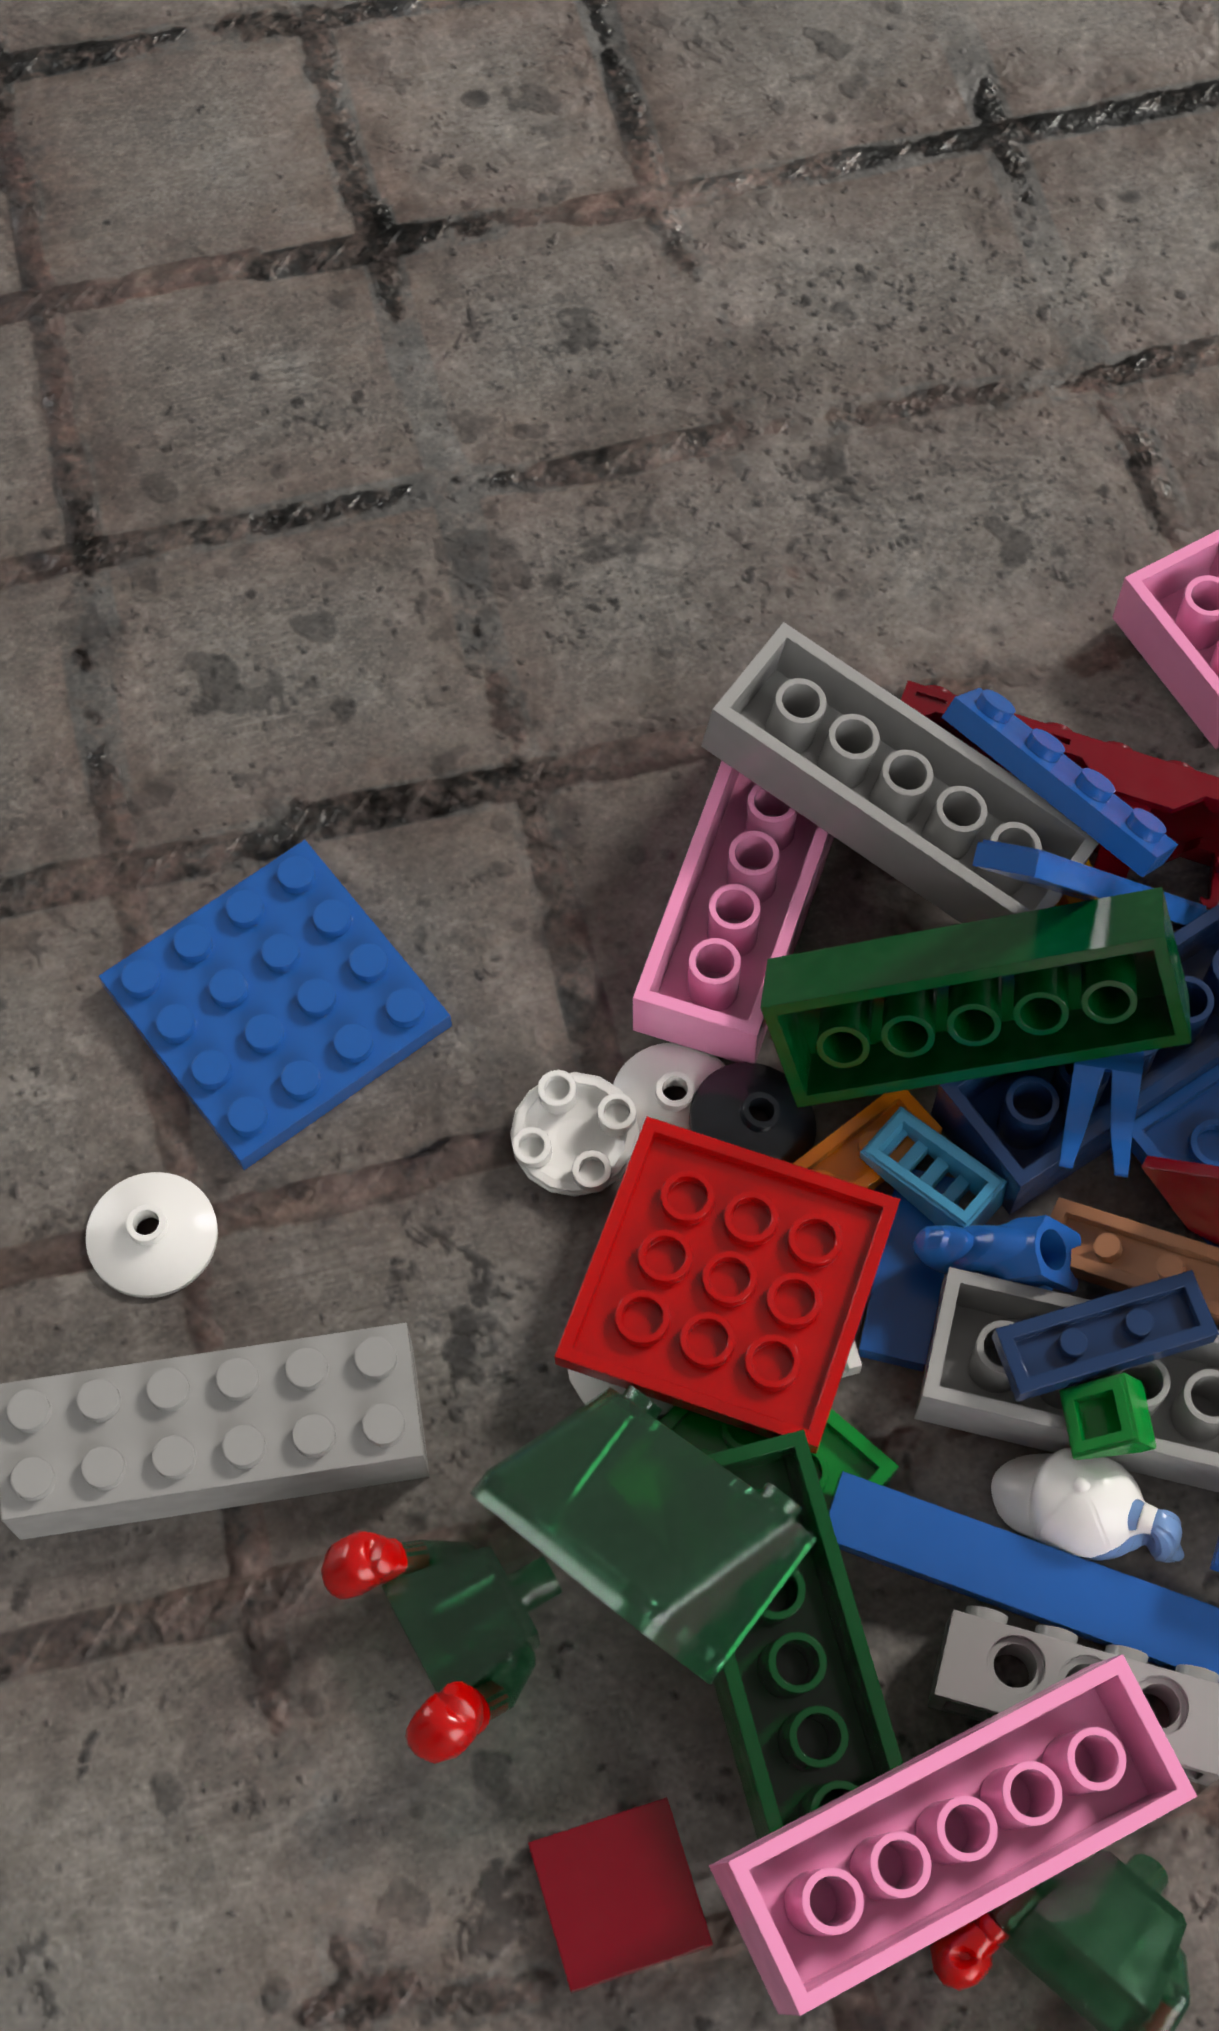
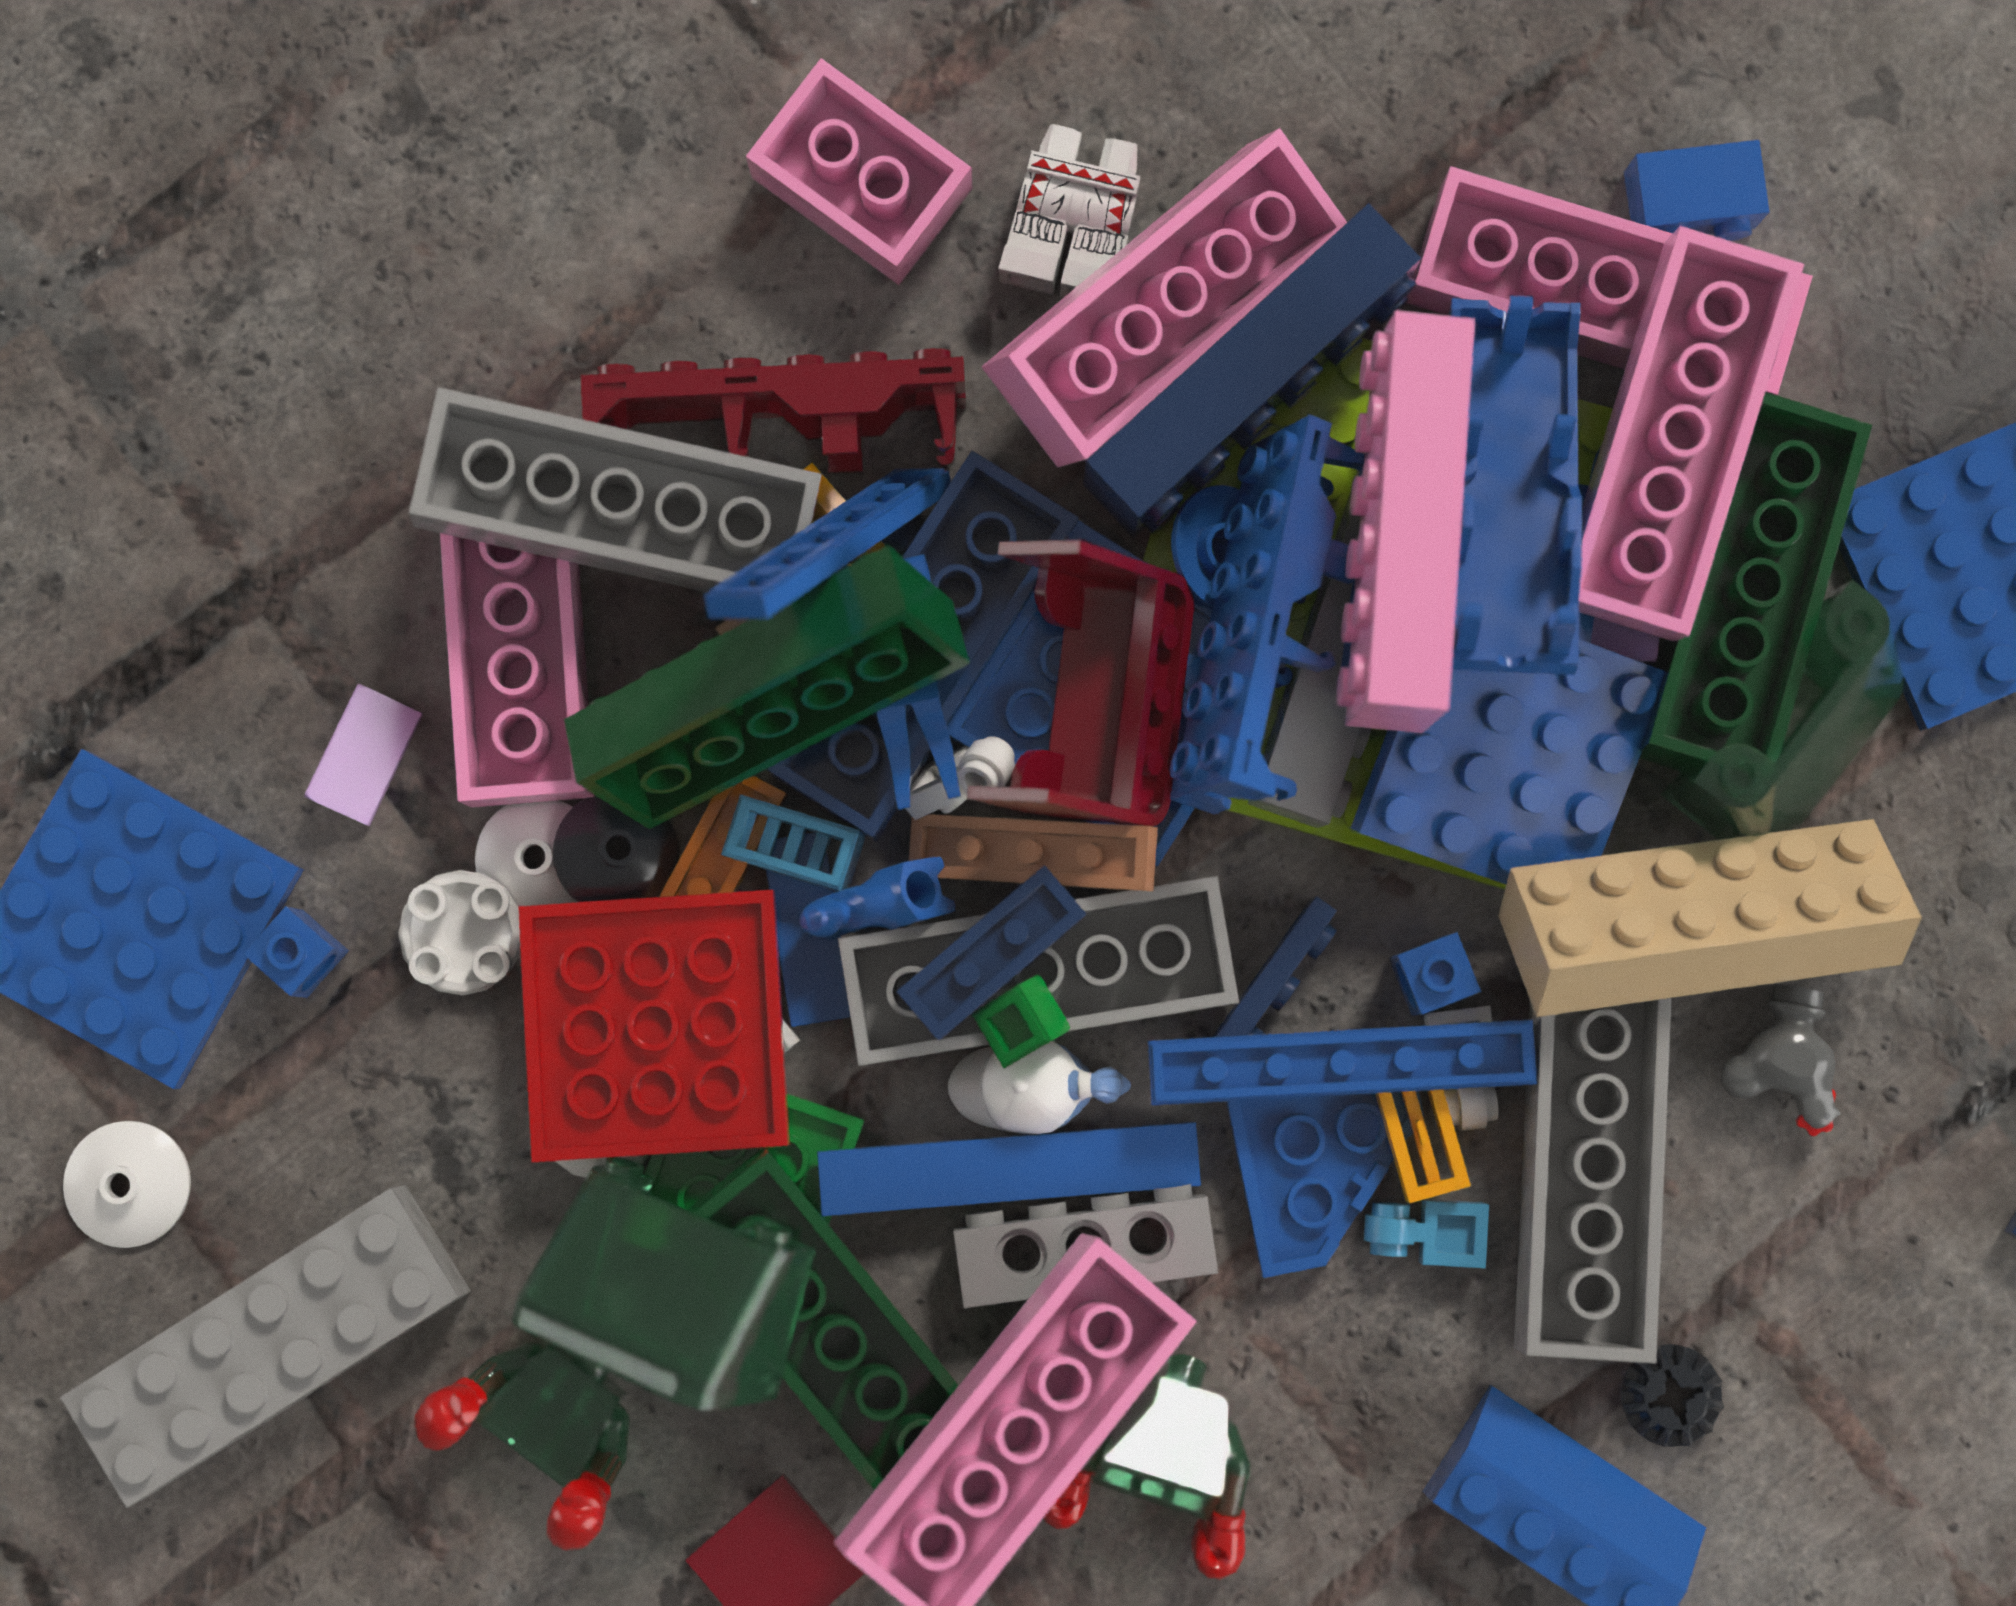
camera: 25 degrees left, 20 degrees up
blue plate [942,688,1178,877] -> none
none -> blue brick [243,906,349,998]
none -> lavender slope [304,684,423,826]
none -> white plate [905,737,1015,820]

